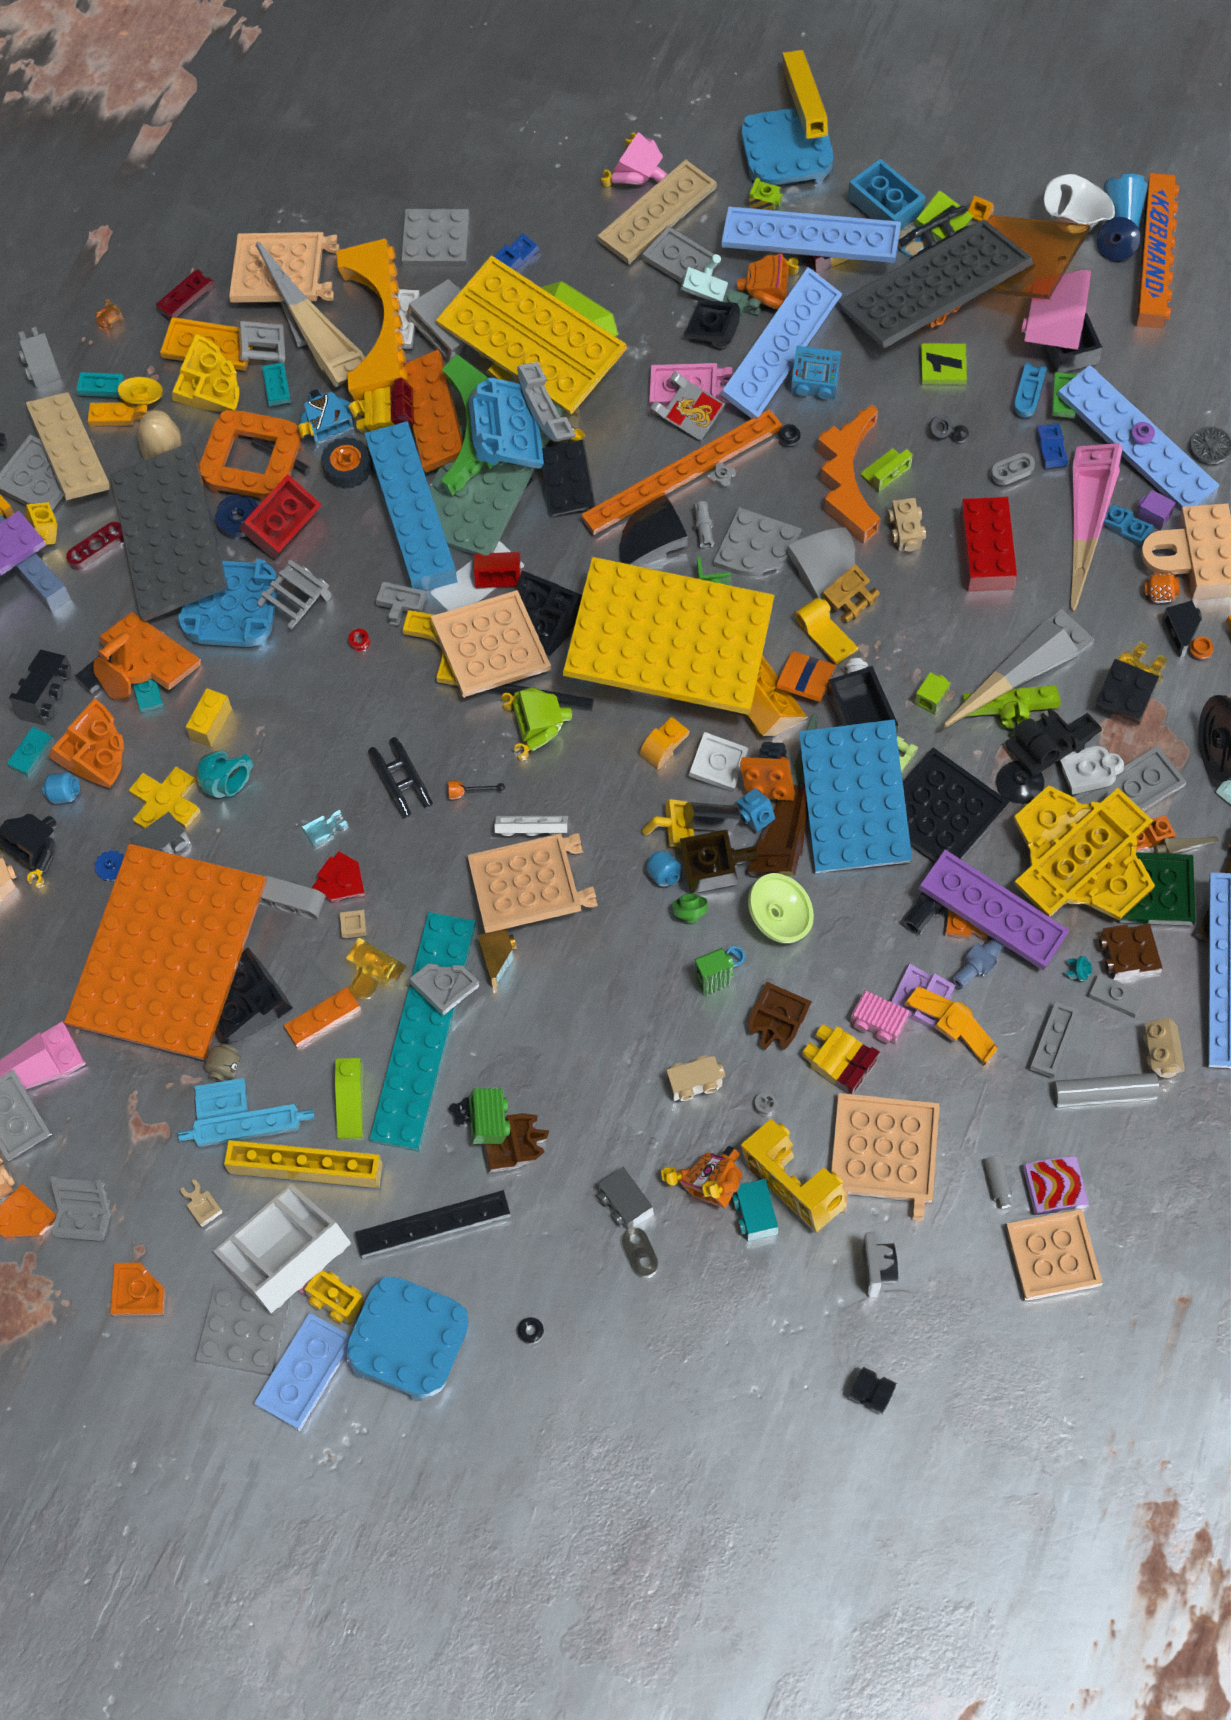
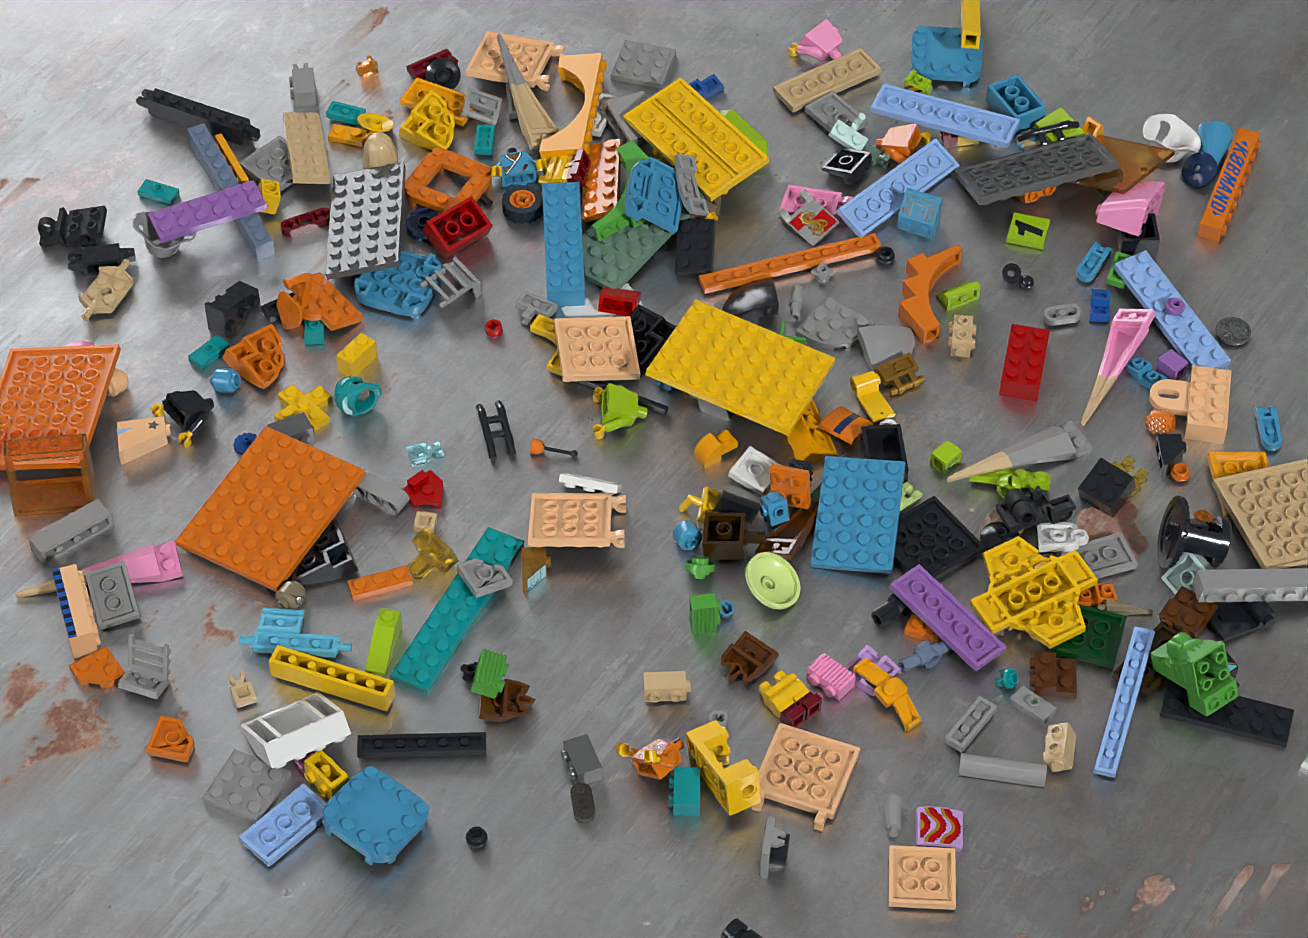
camera: 10 degrees right, 15 degrees down
none -> black dish [426,58,461,90]

